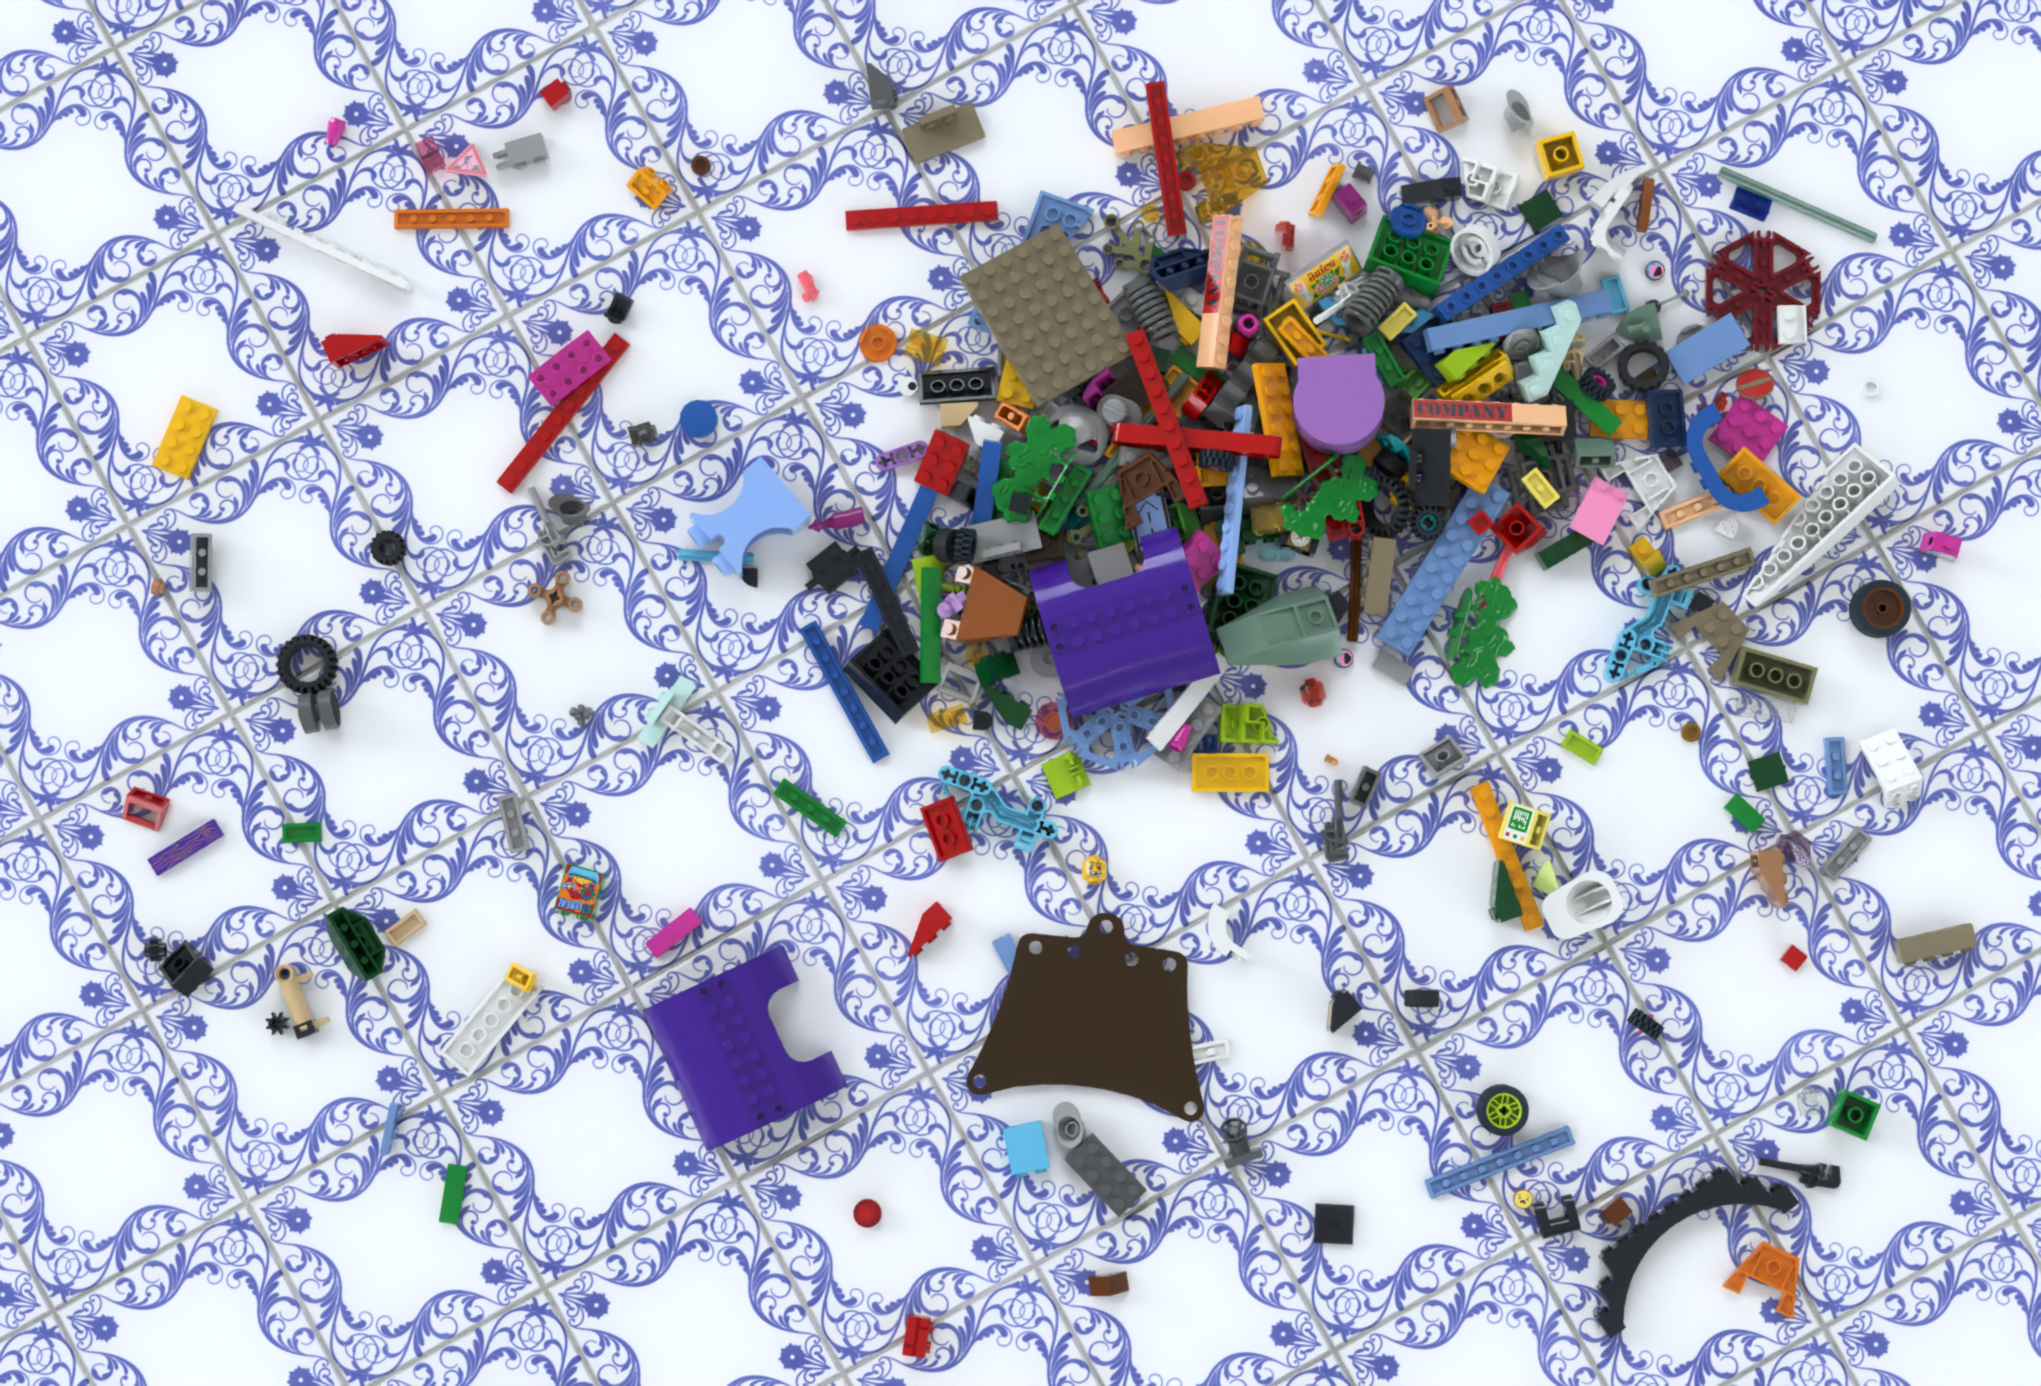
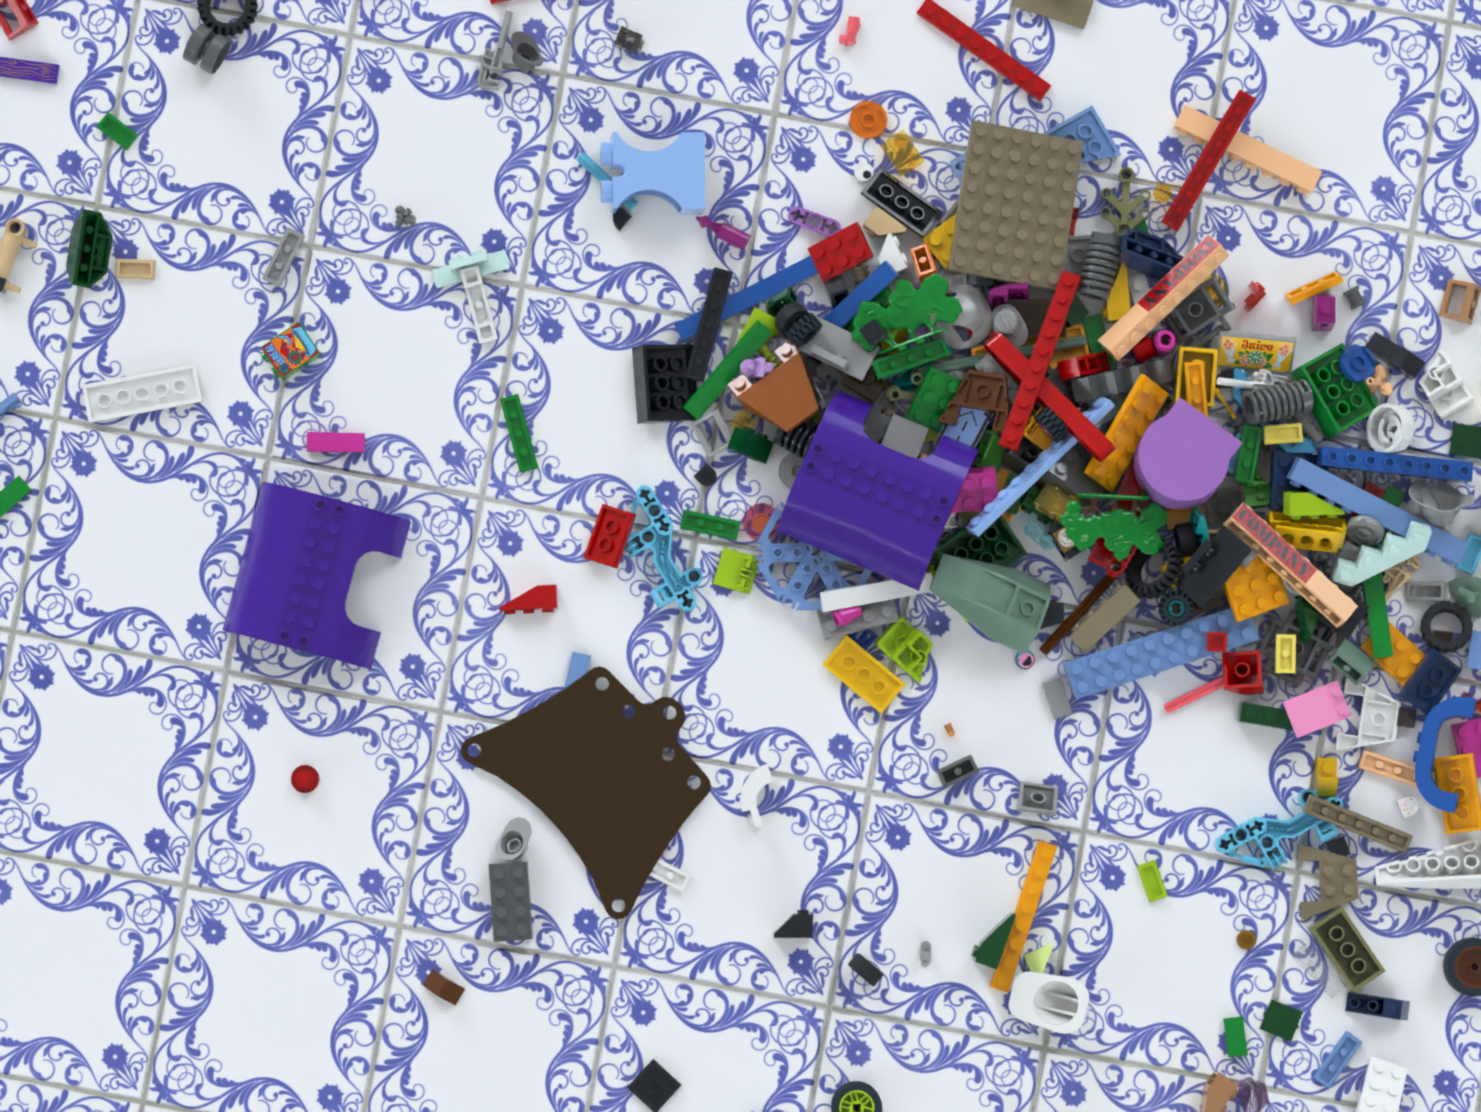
camera: 40 degrees right, 0 degrees up
yellow slope [505,962,540,992] -> none
medium nougat gear [528,570,583,626] -> none
blue tile [679,400,718,438] -> none
blue tile [799,620,890,763] -> none
black plate [805,541,861,595] -> none
red brick [902,1314,934,1358] -> none
clear yellow plate [926,704,968,733] -> none
dark green slope [981,683,1032,731] -> none
medium azure brick [1003,1120,1050,1177] -> none
yellow head [1082,855,1107,885] -> none
clear yellow wedge [1175,142,1268,225] -> none
red tile [1178,171,1196,191] -> none
dark grey piece [1220,1118,1263,1169] -> none
clear red head [1299,678,1326,708] -> none
dark grey piece [1321,780,1348,862] -> none
green plant [1446,576,1518,688] -> none
slope [1498,801,1552,851] -> none
black bush [1578,366,1616,402] -> none
none -> green tile [680,510,740,540]
none -> light grey piece [920,941,931,966]
none -> dark blue slope [1345,992,1410,1020]

